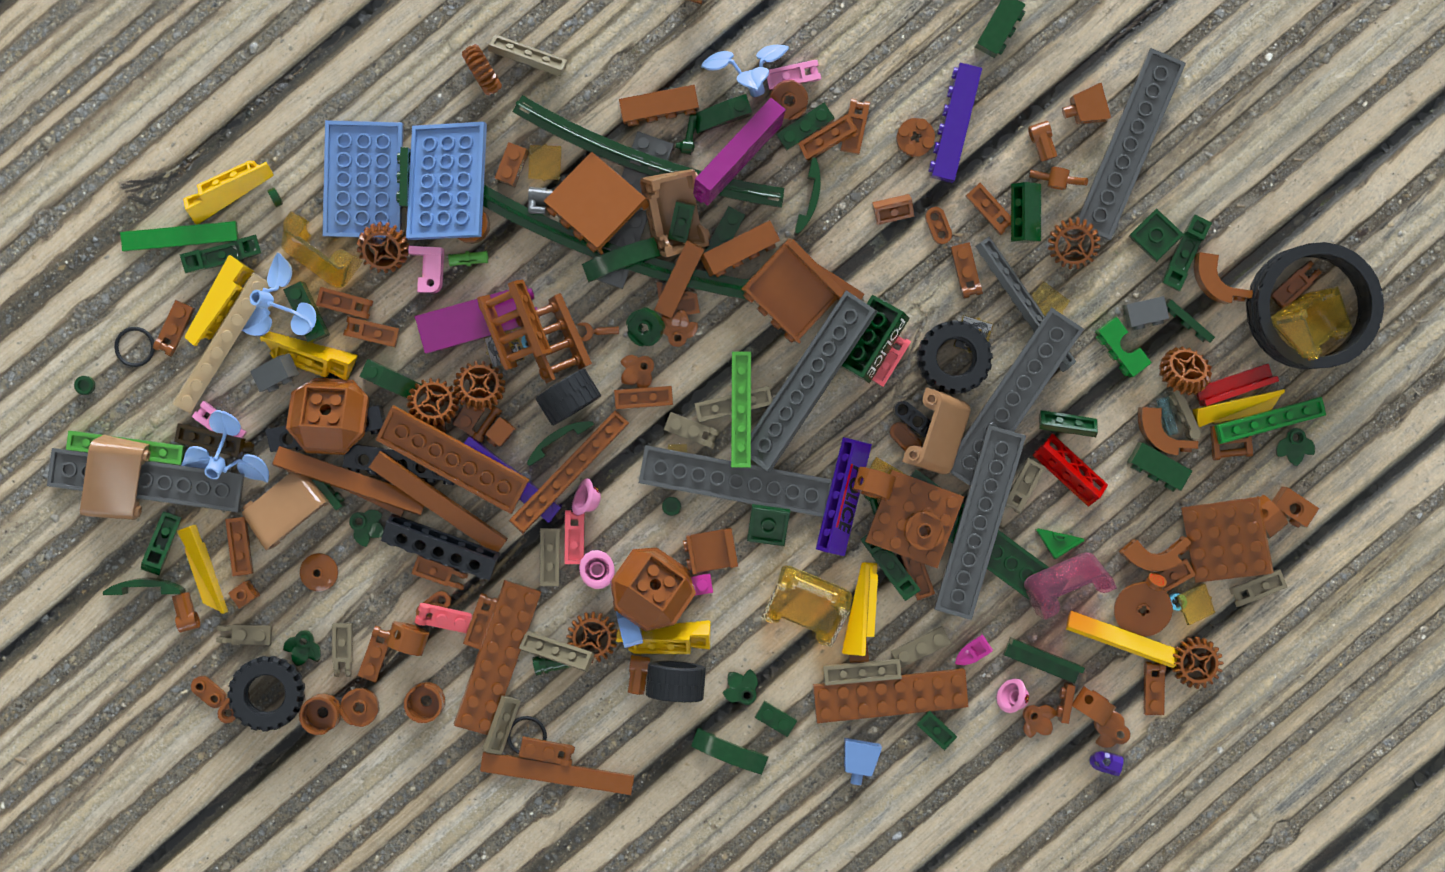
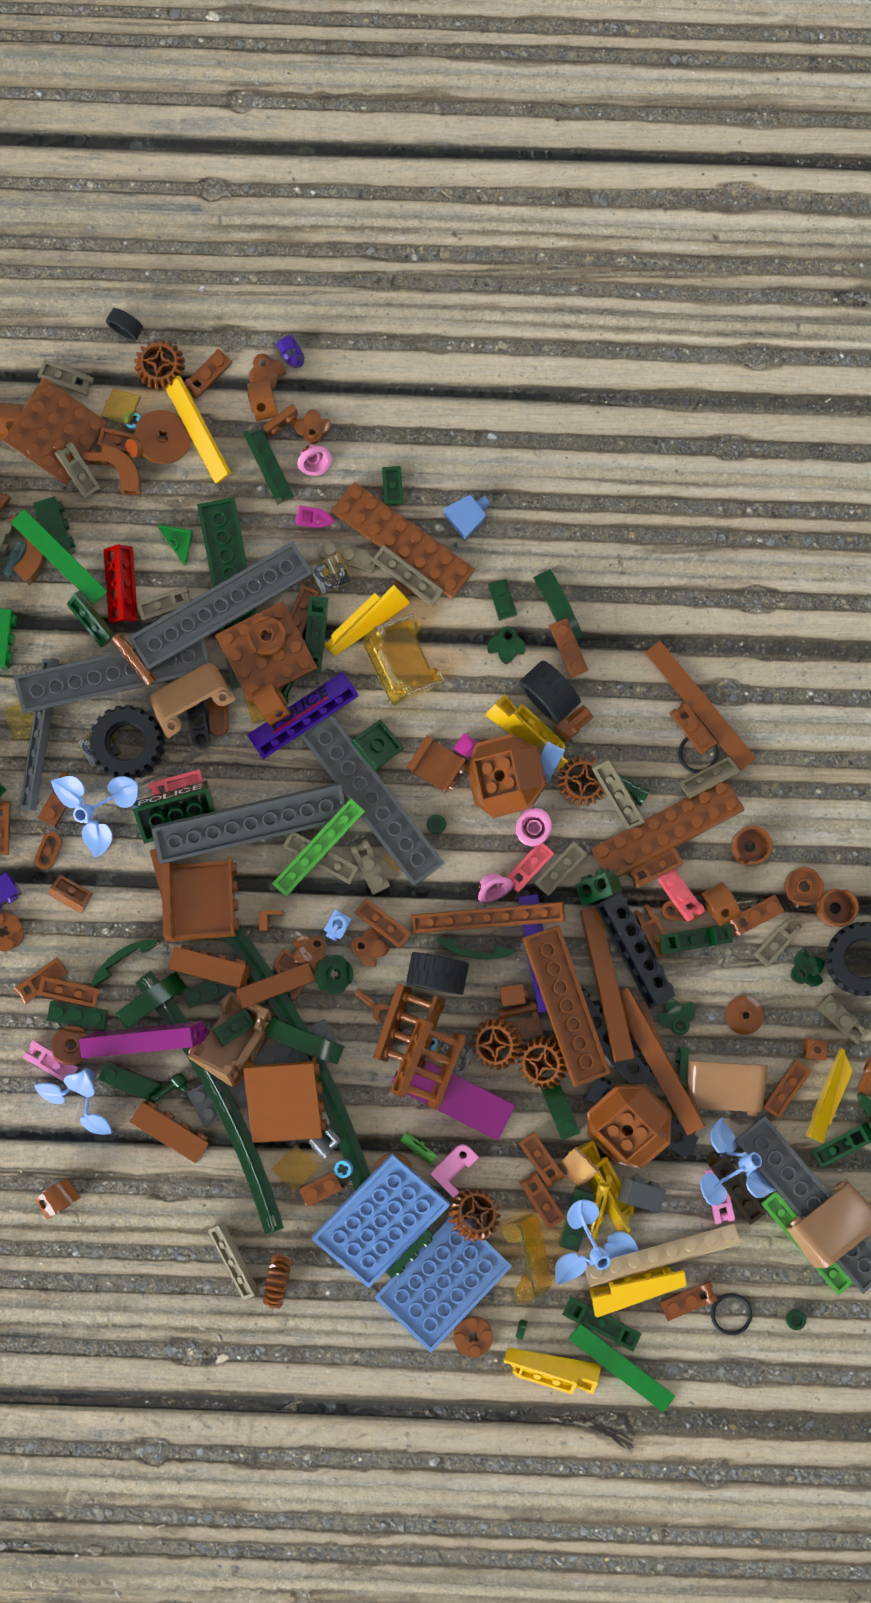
camera: 135 degrees left, 5 degrees down
clear pink windscreen [1024,552,1117,620] -> none
none -> green tile [10,509,107,604]
none -> light blue plant [51,776,138,857]
none -> dark tan plate [55,442,100,498]
none -> black tyre [106,308,143,341]
none -> dark orange pin [112,633,157,686]
none -> dark green slope [115,972,187,1029]
none -> dark orange panel [259,910,285,932]
none -> piece [309,552,352,595]
none -> light blue brick [324,910,352,941]
none -> medium azure bush [334,1159,354,1178]
none -> dark orange plate [454,1316,493,1358]
none -> dark orange plate [548,618,589,678]
none -> medium nougat piece [557,1147,599,1188]
none -> dark green brick [575,868,623,906]
none -> yellow pin [585,1181,611,1239]
none -> dark green slope [659,923,733,954]

